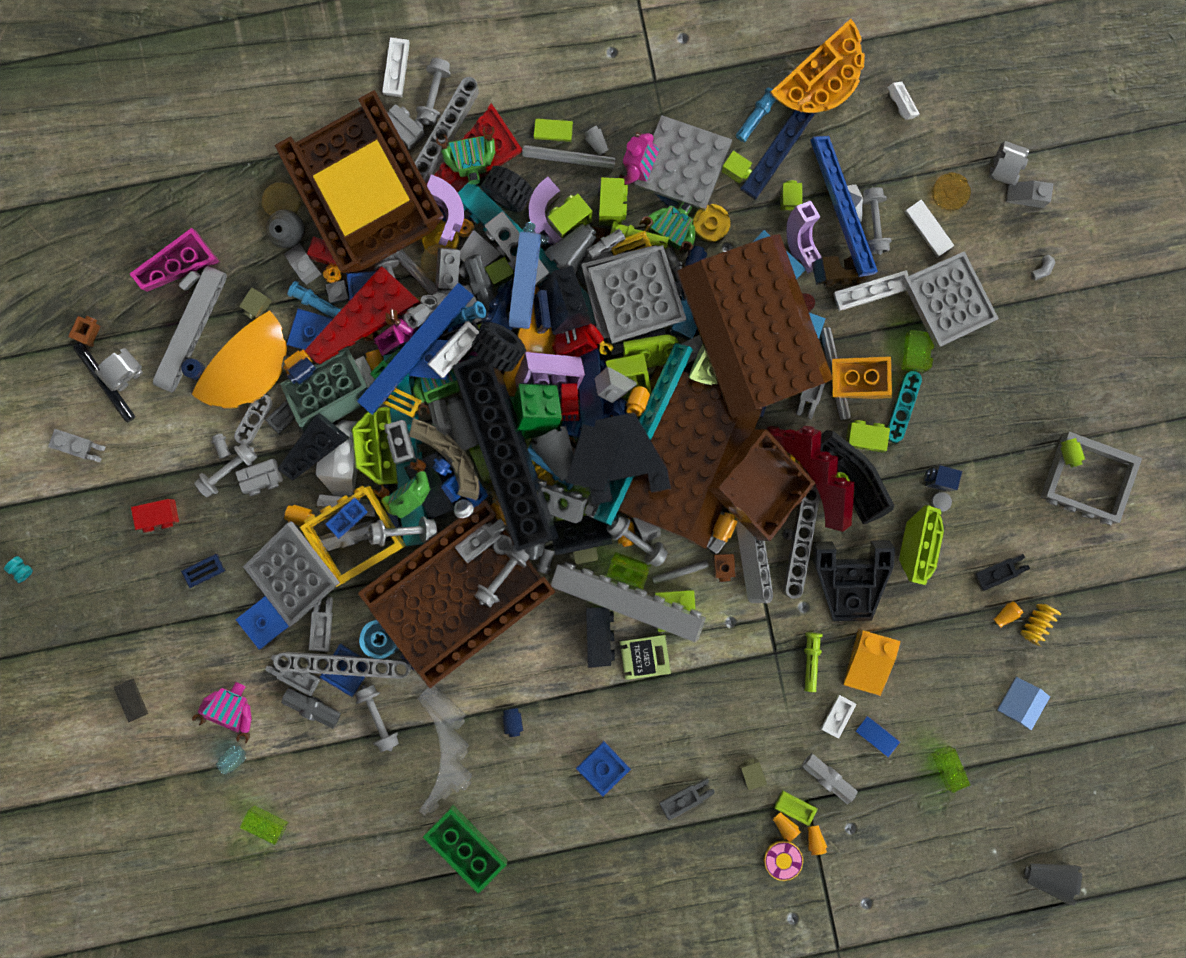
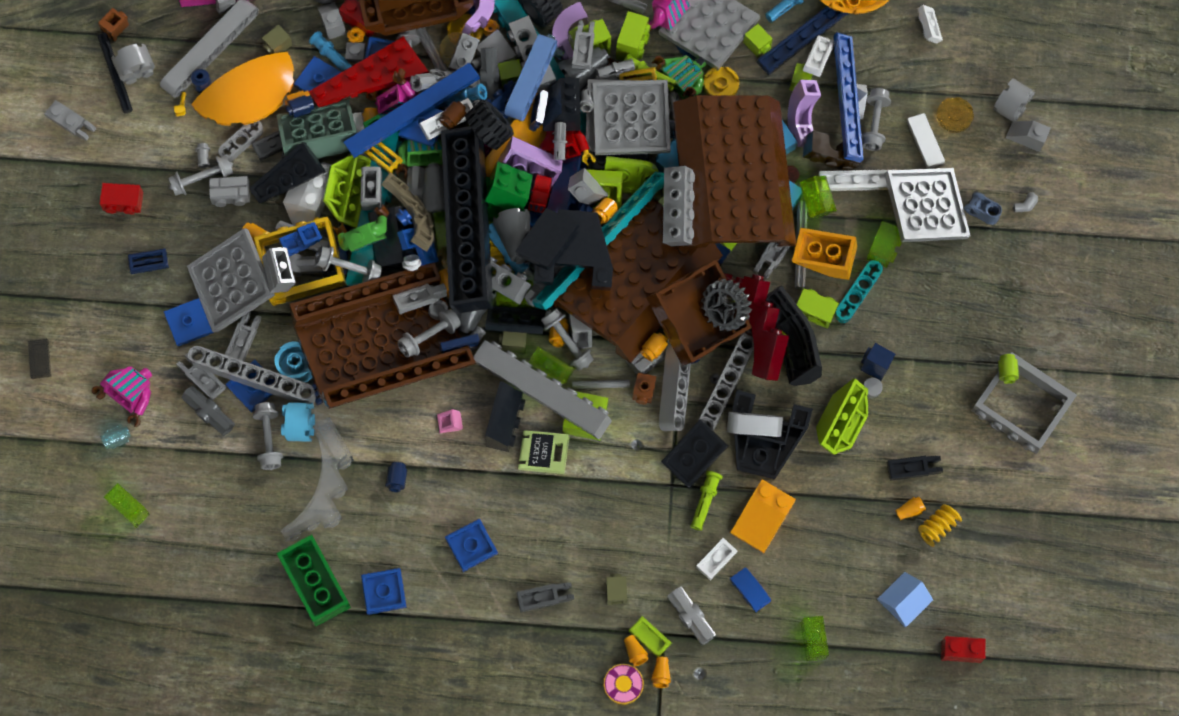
camera: 15 degrees right, 15 degrees down
none -> yellow hand [174,92,186,117]
none -> light grey brick [262,247,296,293]
none -> medium azure brick [281,402,315,442]
none -> blue plate [361,568,407,615]
none -> bright pink slope [437,409,463,433]
none -> reddish brown brick [439,101,466,129]
none -> dark blue tile [439,334,479,354]
none -> light grey axle [552,122,567,160]
none -> light grey hinge [572,20,595,70]
none -> light grey pin [580,89,594,113]
none -> black tile [661,419,729,488]
none -> light grey brick [663,166,695,246]
none -> dark grey gear [701,279,752,331]
none -> light grey beam [727,412,783,437]
none -> clear neon green brick [800,176,837,218]
none -> white tile [803,36,834,77]
none -> red brick [941,636,986,663]
none -> sand blue piece [964,192,1002,225]

